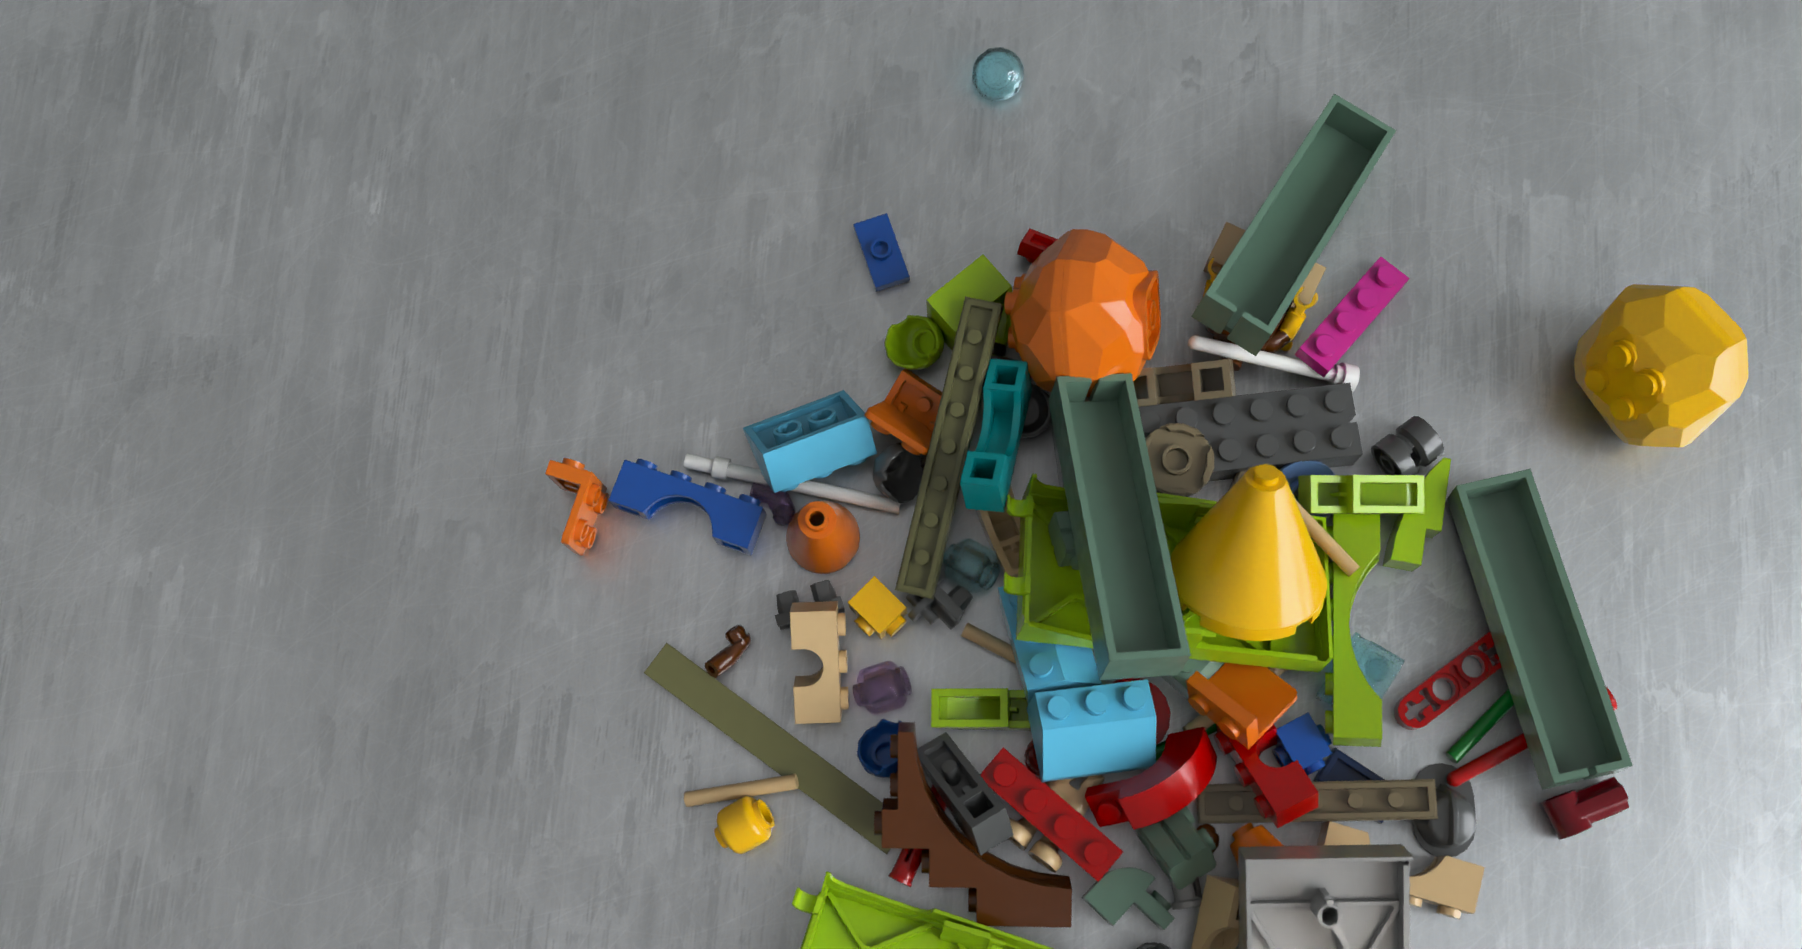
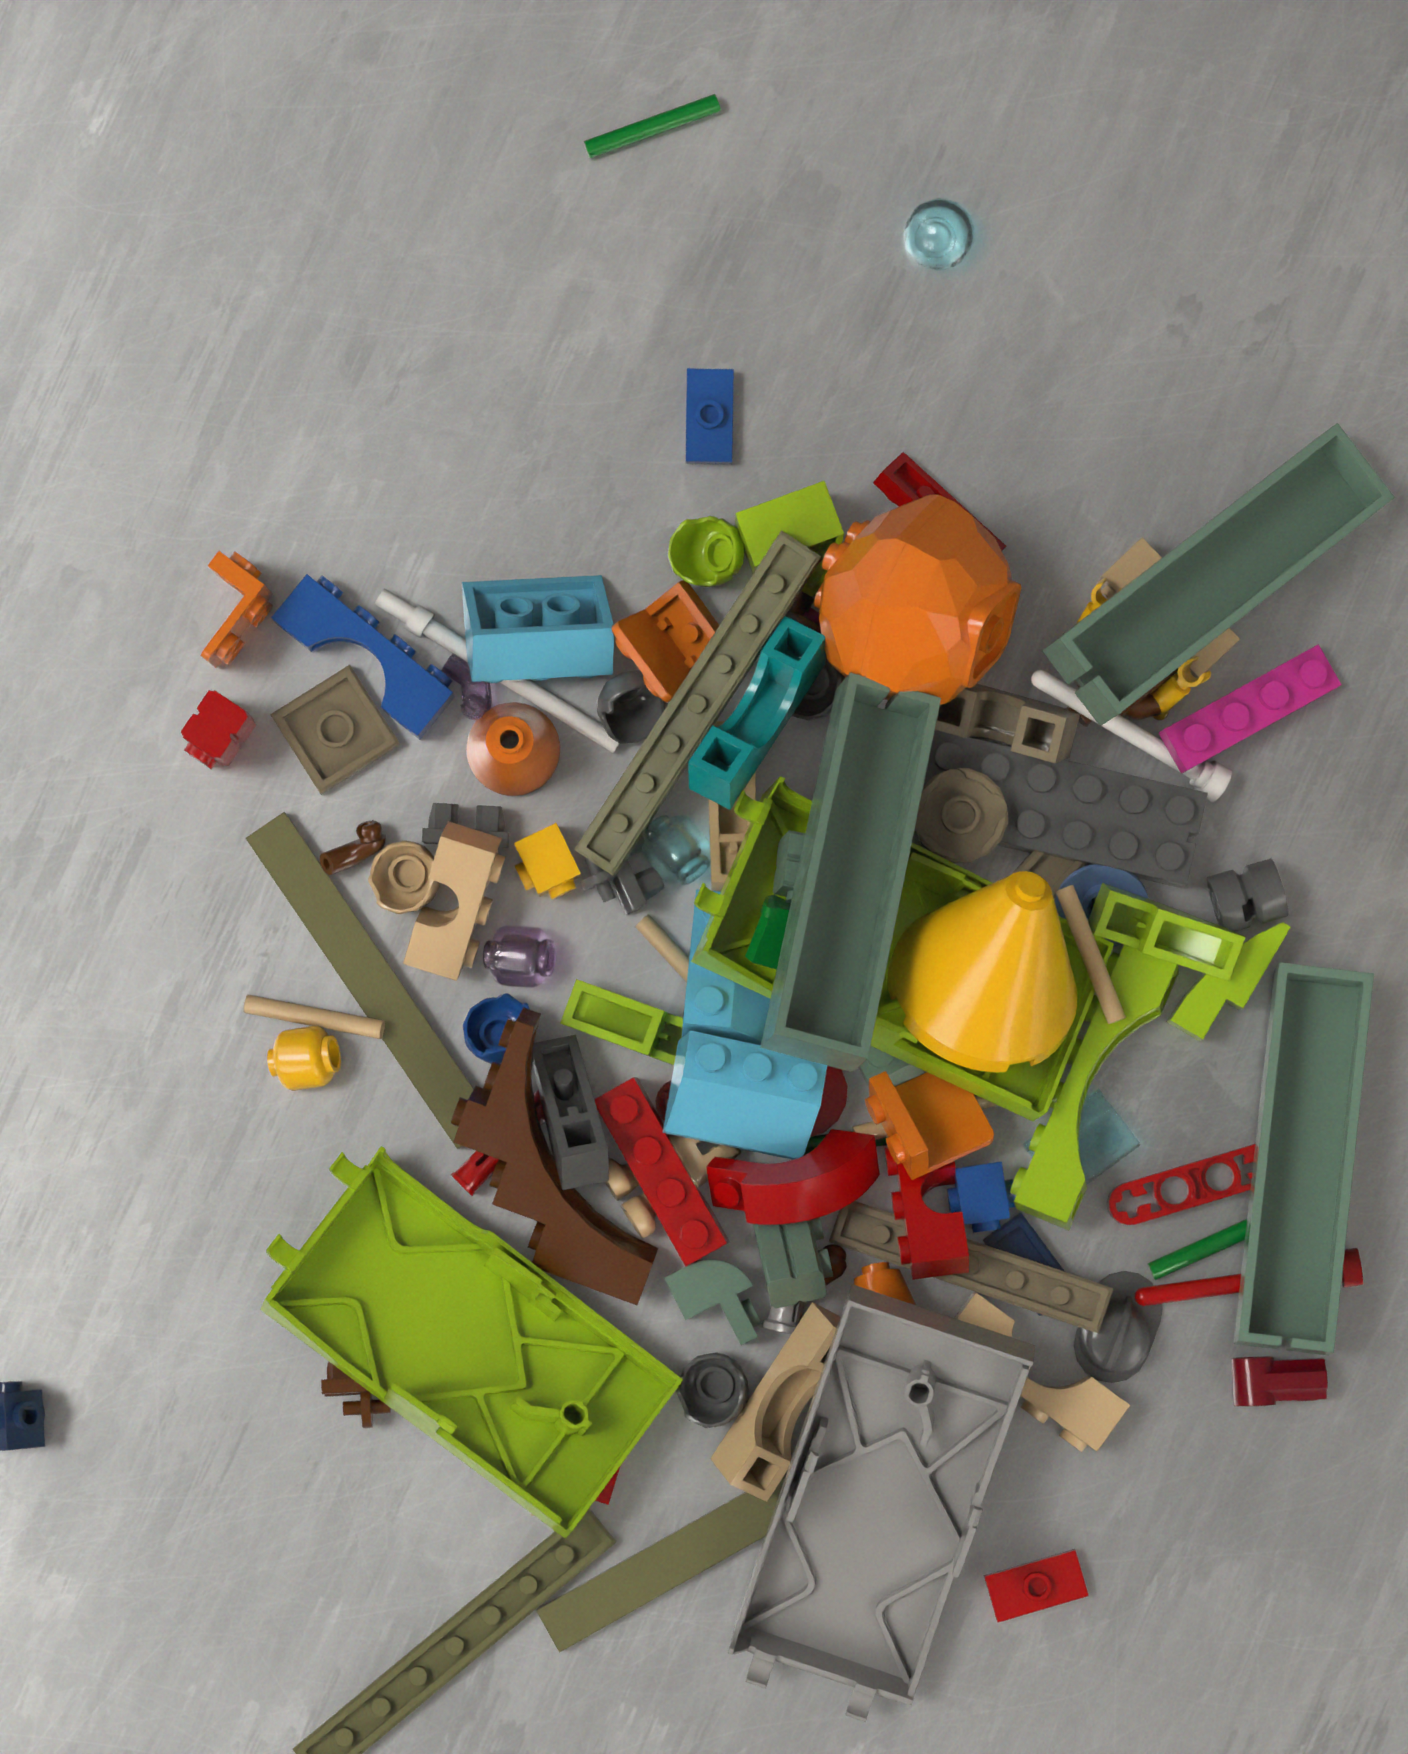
camera: 10 degrees right, 10 degrees up
none -> red brick [181,690,256,770]
none -> dark tan tile [270,665,400,795]
none -> tan hair [368,840,440,914]
none -> green bar [583,94,721,158]
none -> green tile [745,895,791,970]

